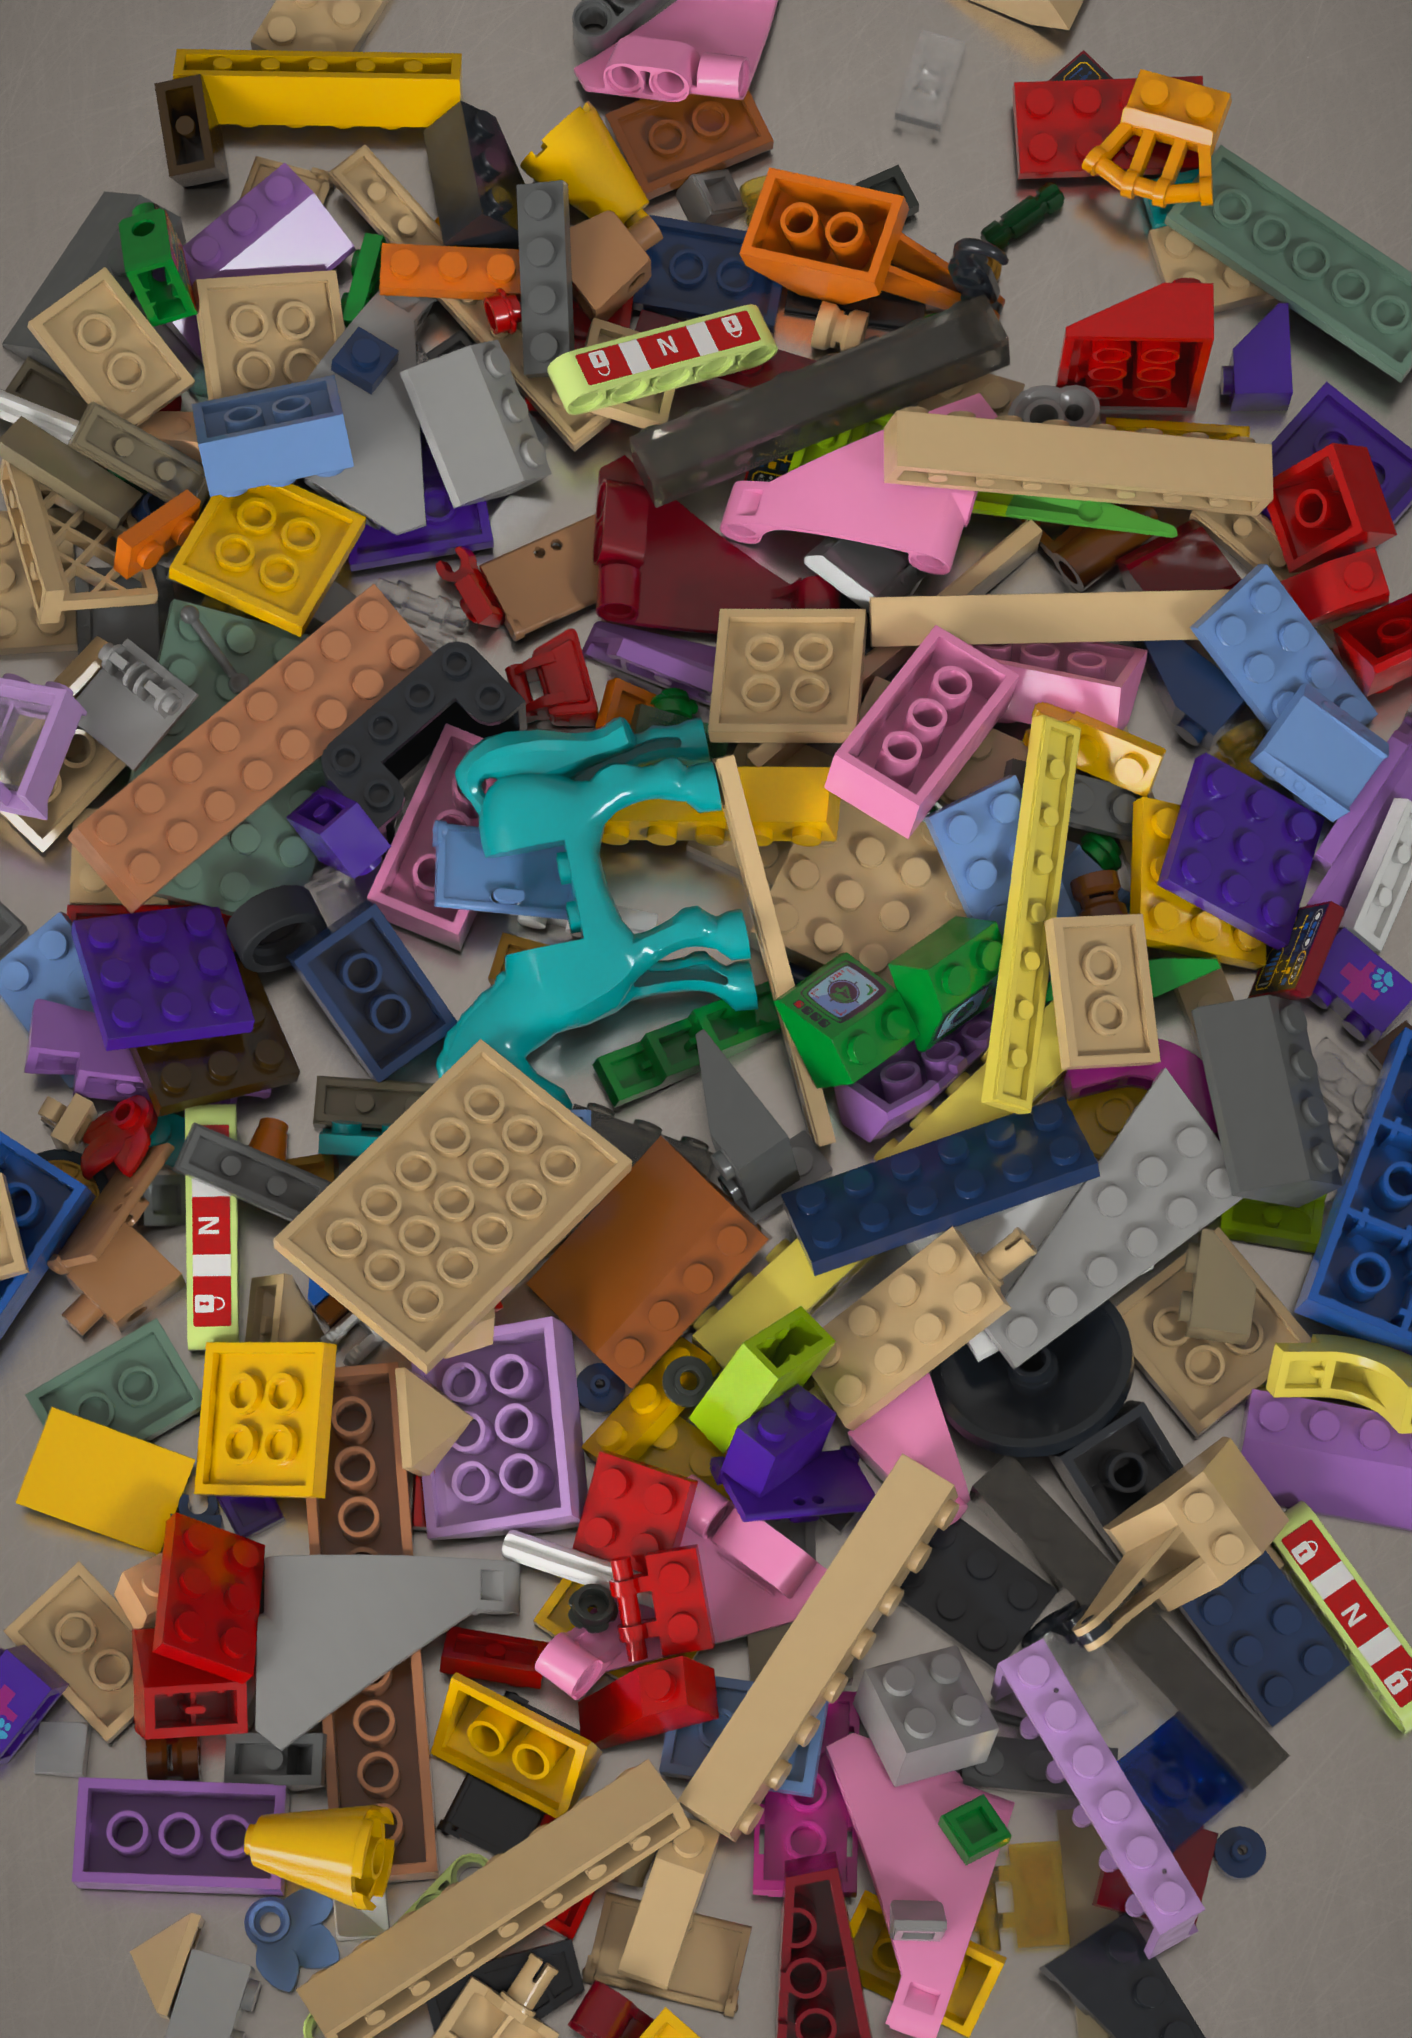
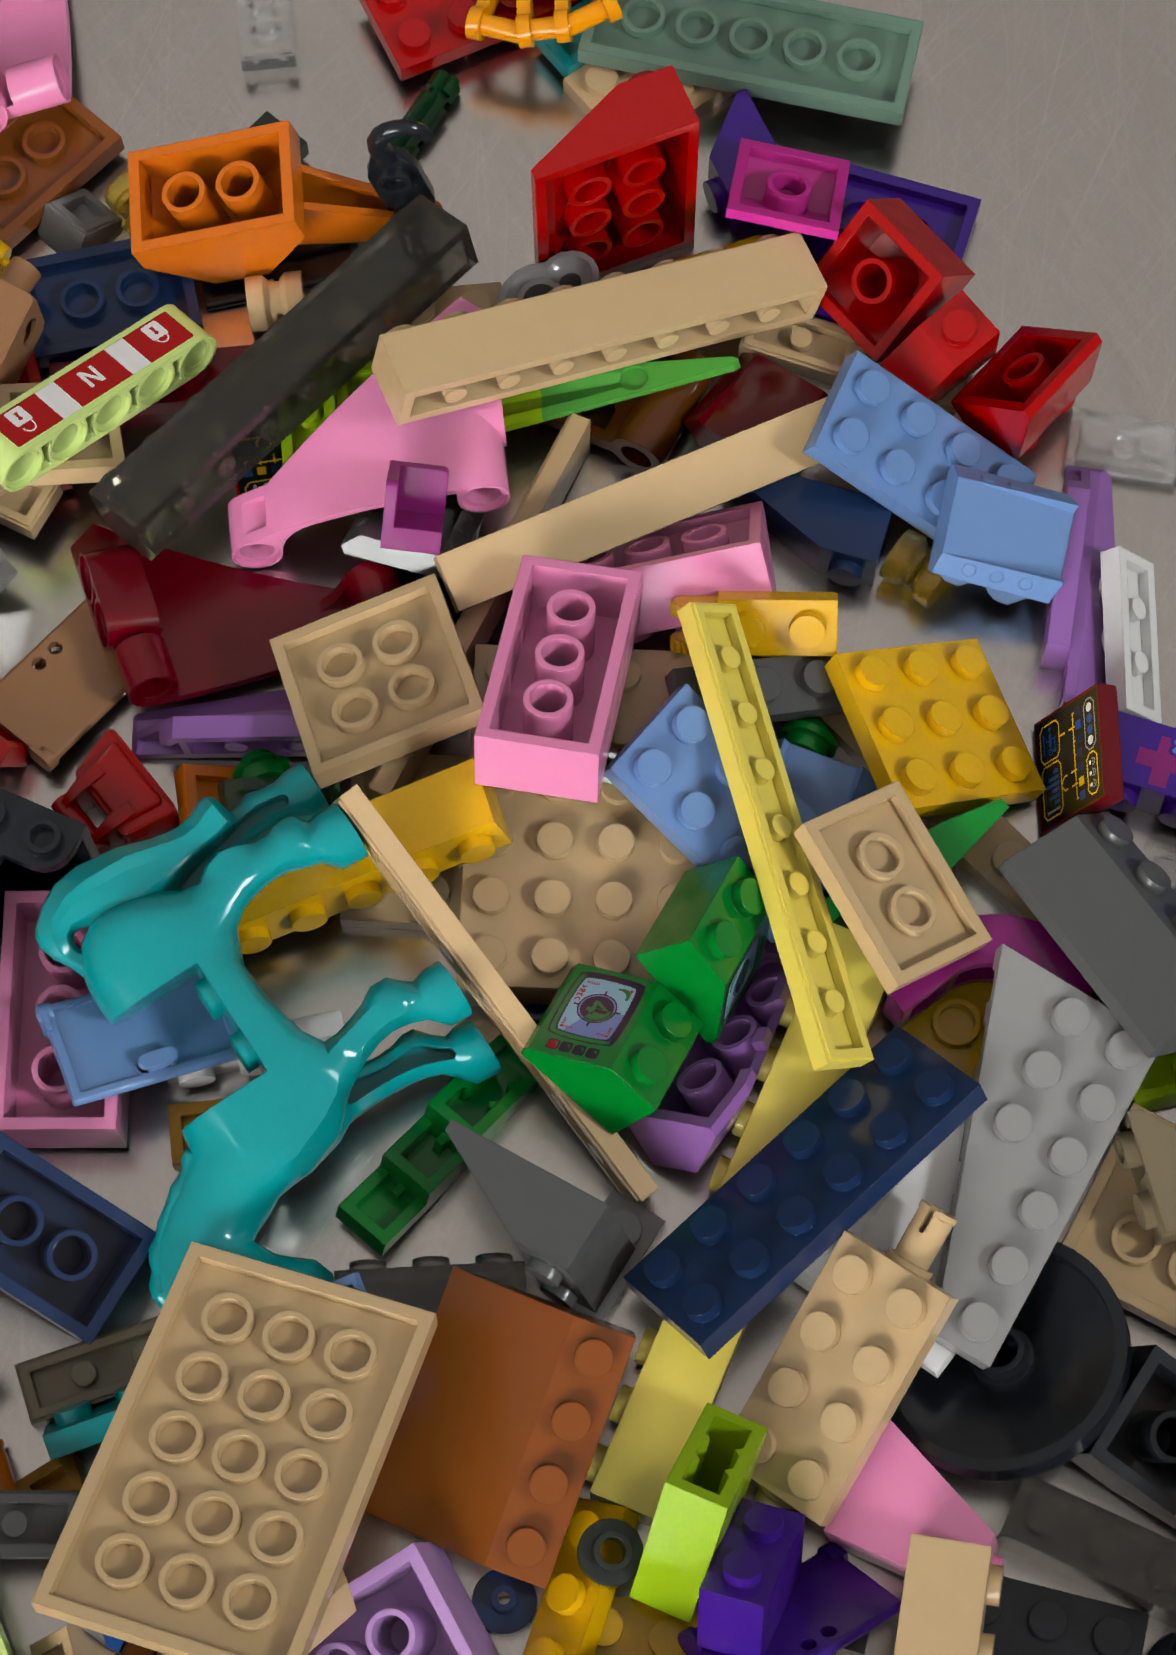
camera: 20 degrees left, 5 degrees down
reddish brown wheel [1070,870,1128,917] -> none
dark purple plate [1157,752,1325,950] -> none
none -> magenta panel [380,460,449,555]
none -> dark pink slope [725,138,850,241]

